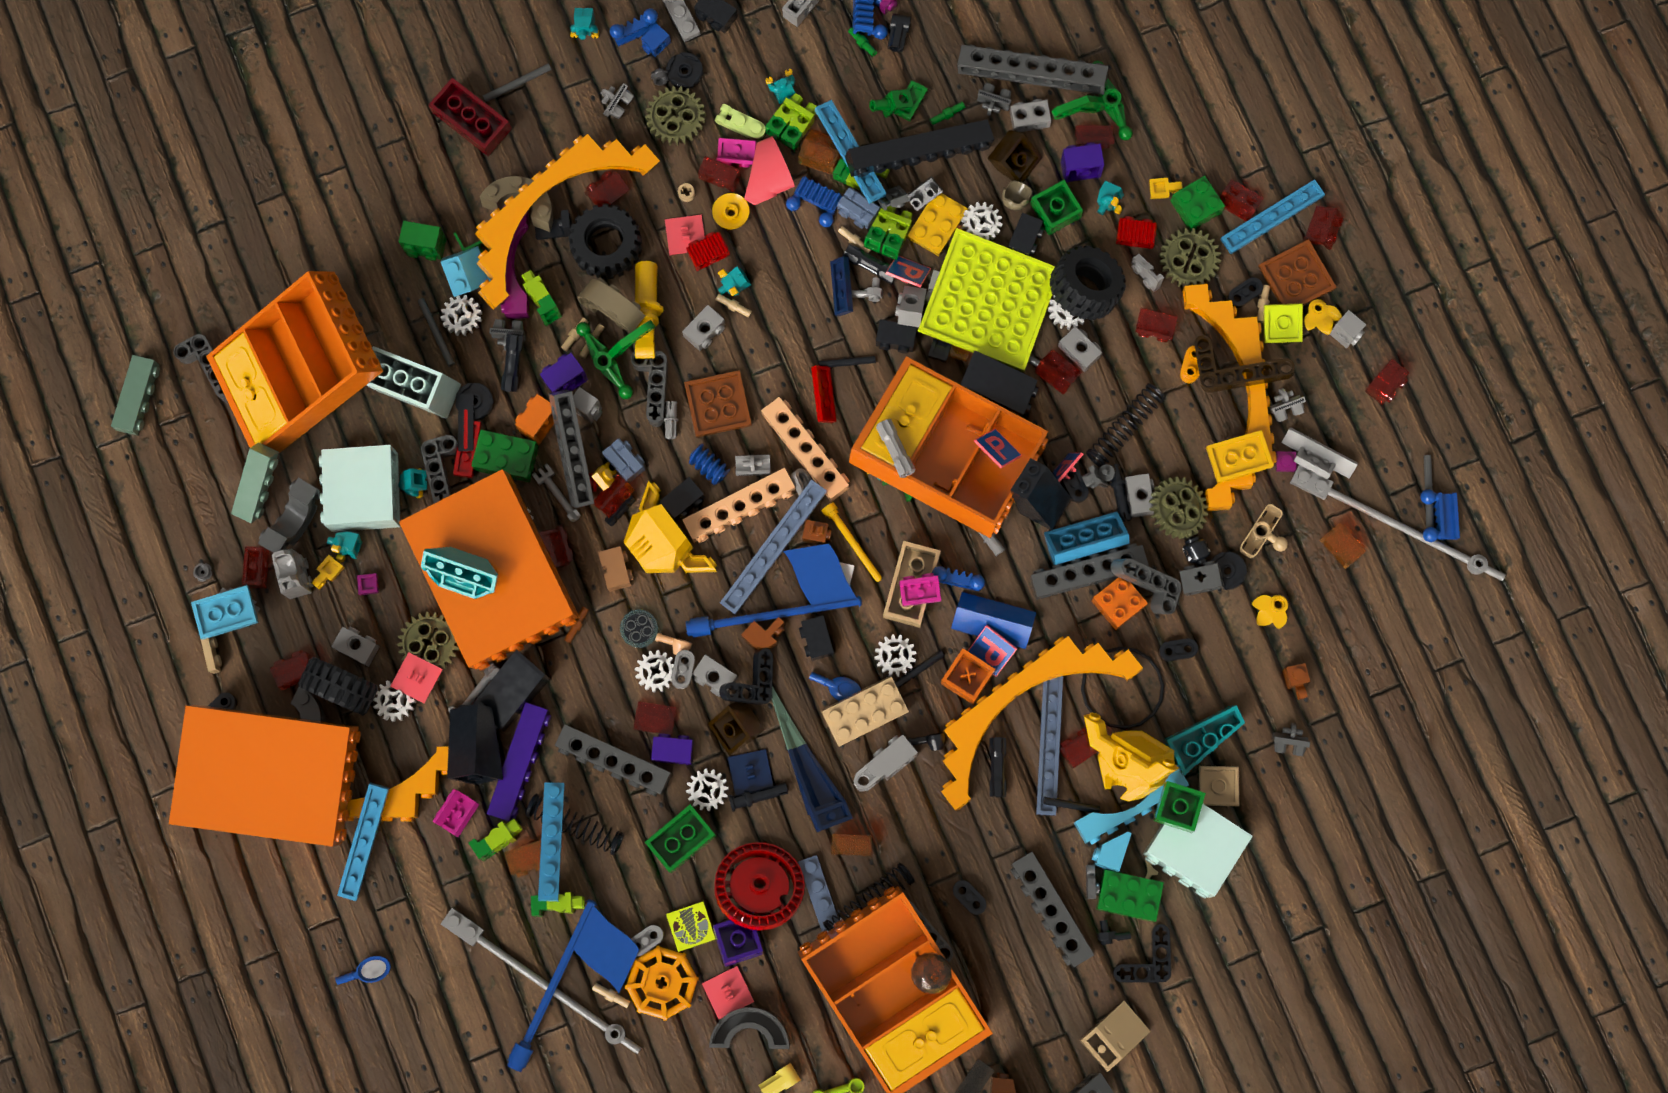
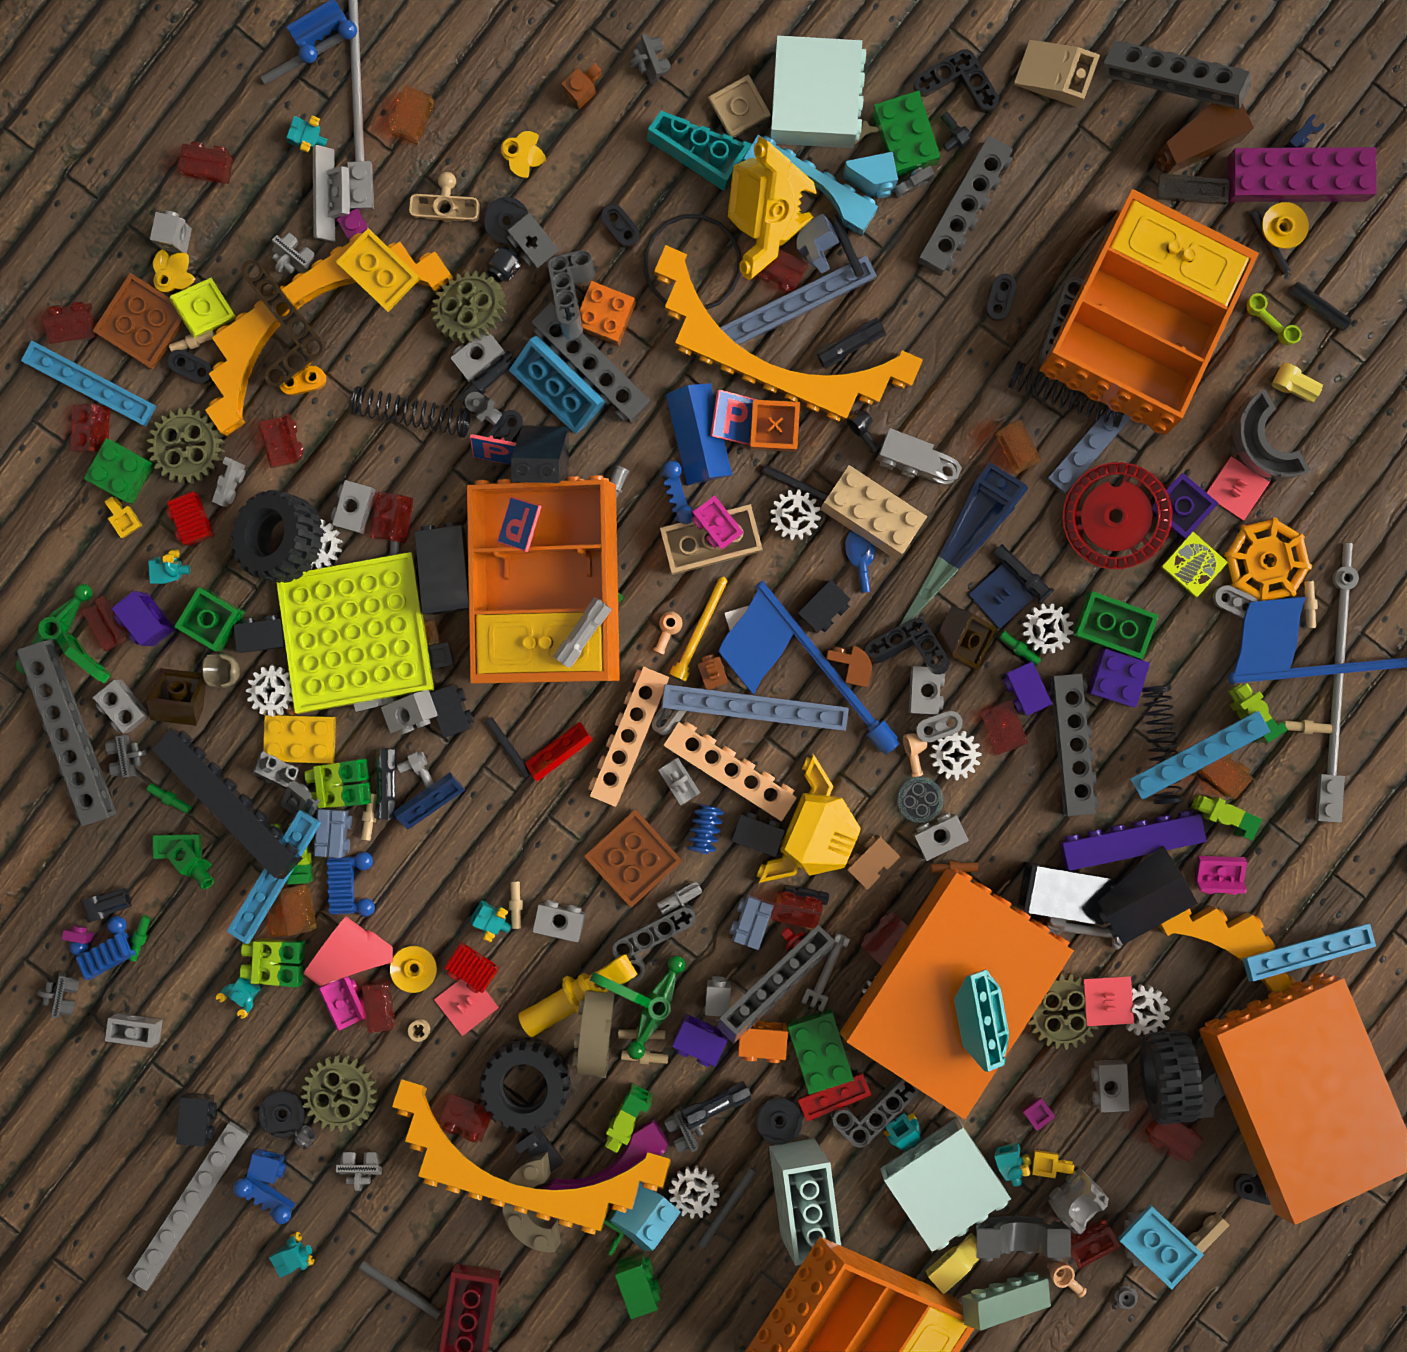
camera: 125 degrees left, 10 degrees up
black sticker [458,394,474,451] -> none
yellow plate [592,462,617,491] -> none
yellowish green plate [714,104,766,141] -> none
piece [886,256,931,288] -> none
clear smoke cylinder [911,952,952,994] -> none
green brick [1153,781,1206,833] -> none
none -> teal piece [287,115,328,152]
none -> light nougat bar [654,612,682,655]
none -> sand blue brick [796,214,839,273]
none -> light grey brick [912,813,969,861]
none -> light yellow piece [926,1233,979,1294]
none -> green bar [999,631,1041,666]
none -> light nougat bar [1049,1261,1087,1298]
none -> dark purple brick [1086,649,1150,708]
none -> tan bar [1283,720,1332,734]

